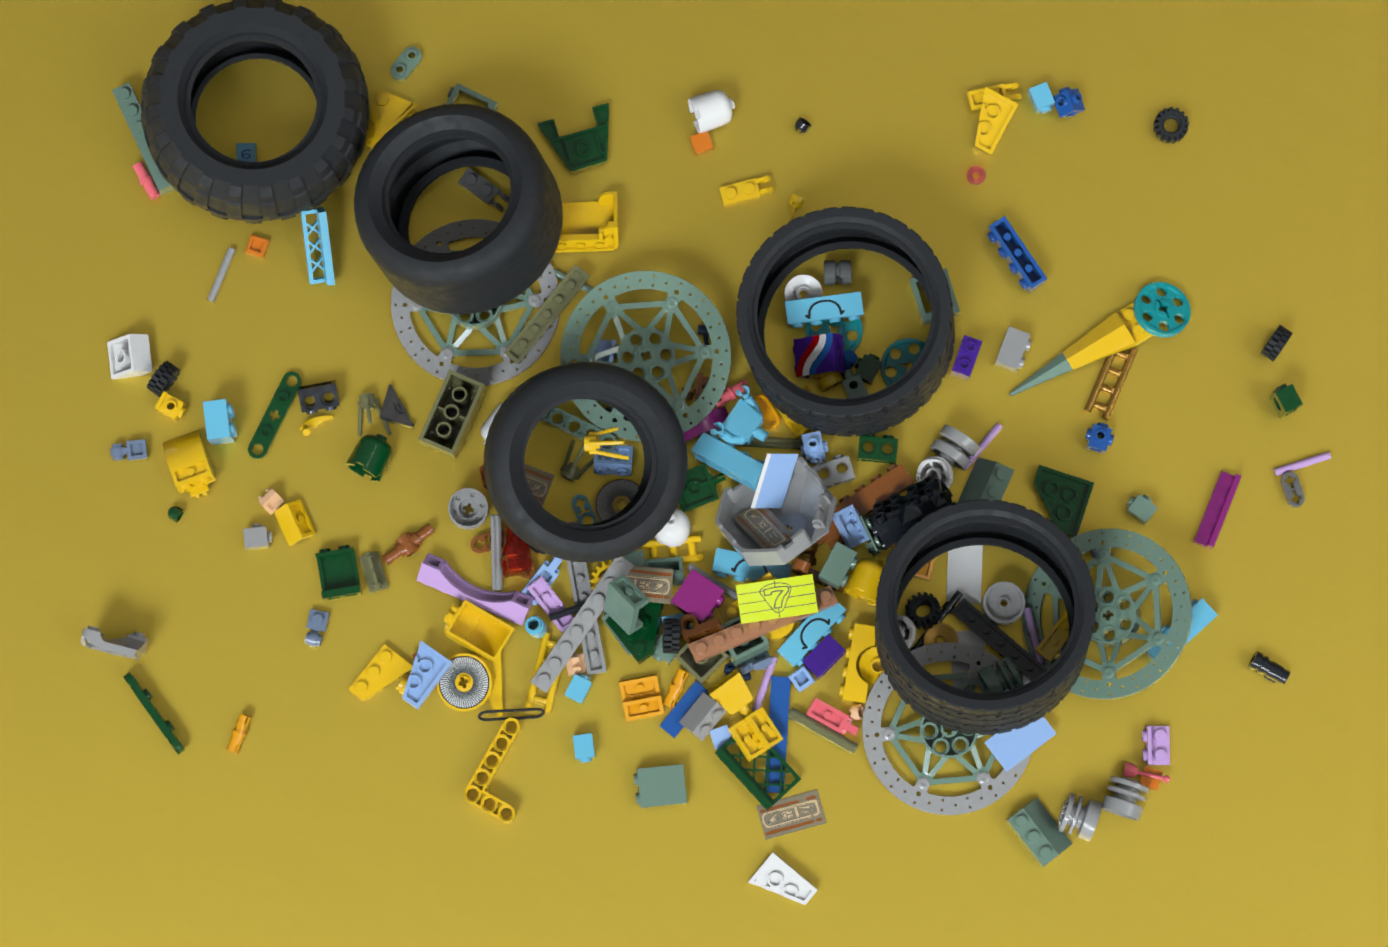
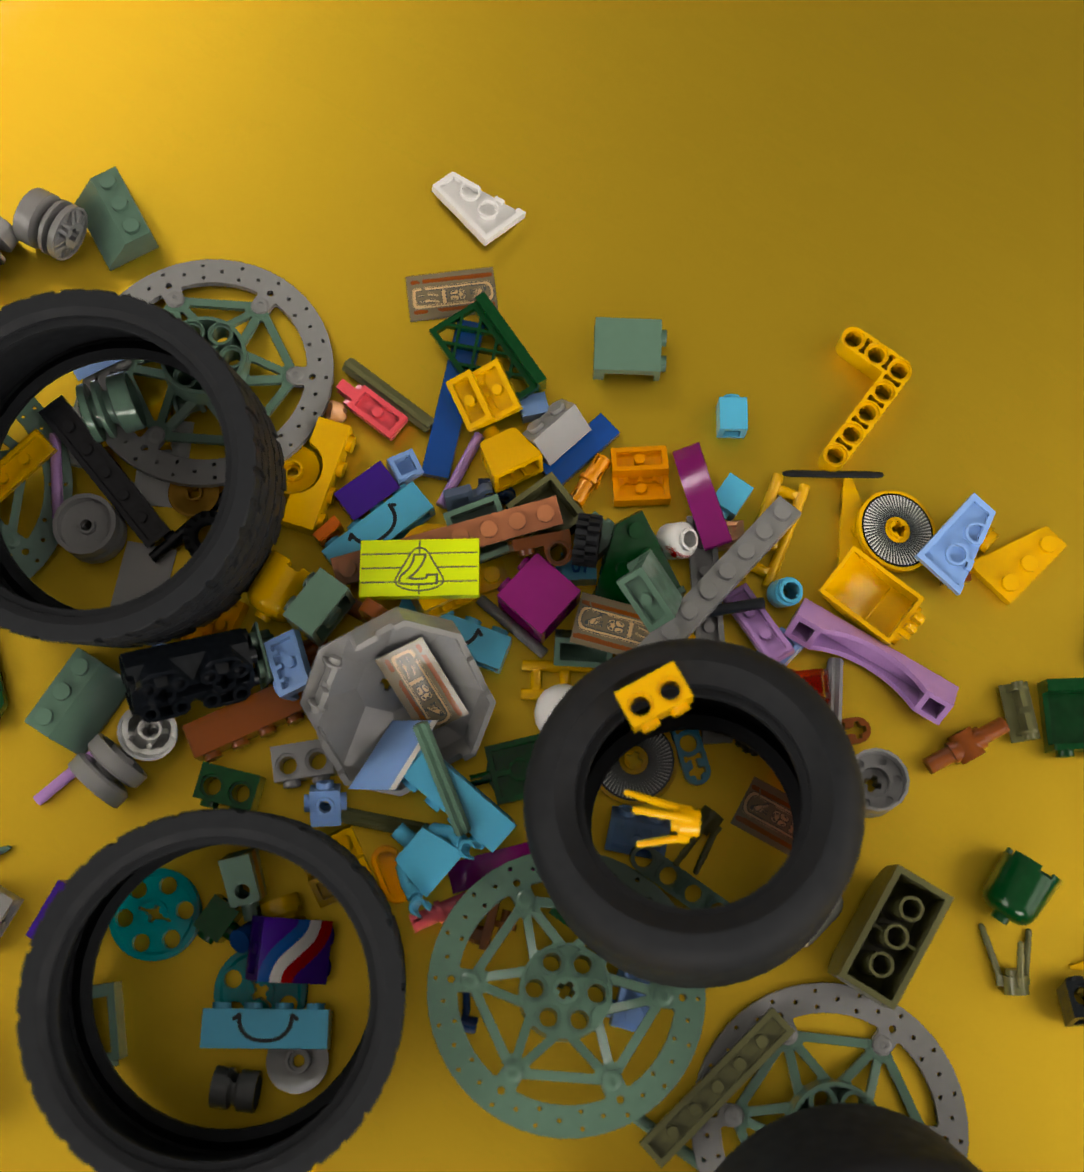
camera: 175 degrees left, 5 degrees down
black tile [379,384,414,429] -> none
none -> orange tile [312,515,344,548]
none -> sand green axle [413,721,471,836]
none -> yellow brick [614,661,693,734]
none -> white head [656,522,698,560]
none -> magenta slope [673,442,733,551]

